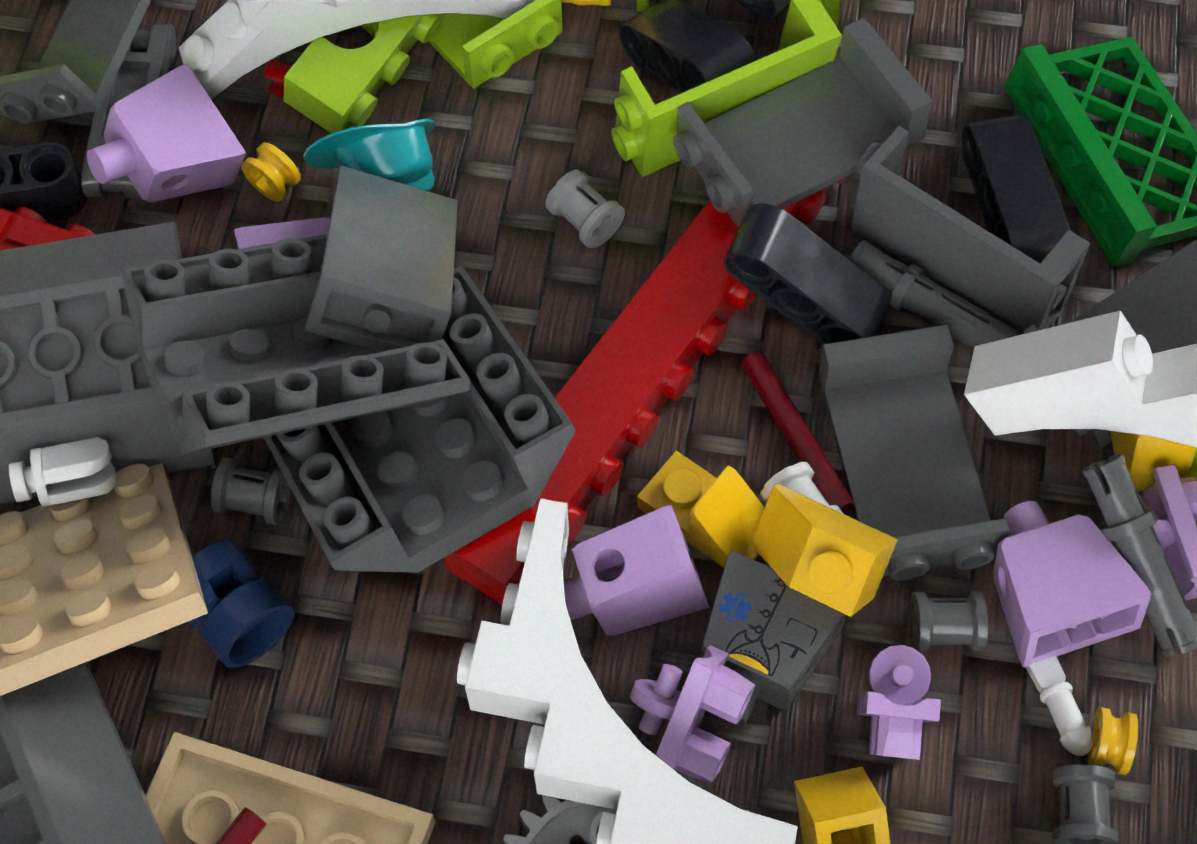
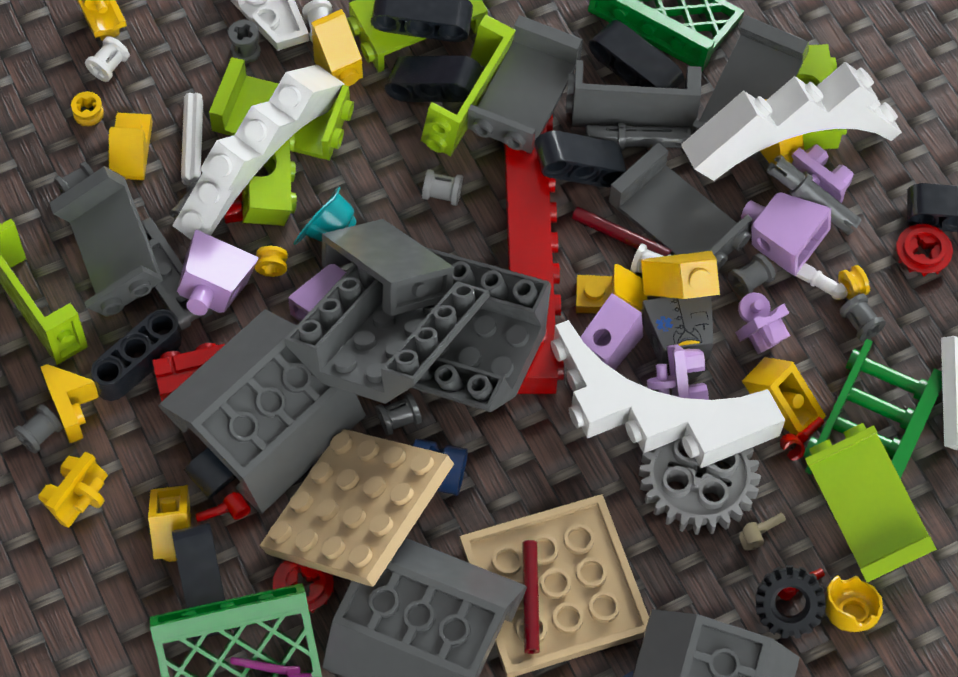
camera: 40 degrees left, 0 degrees up
white arm [9,437,118,507] -> none

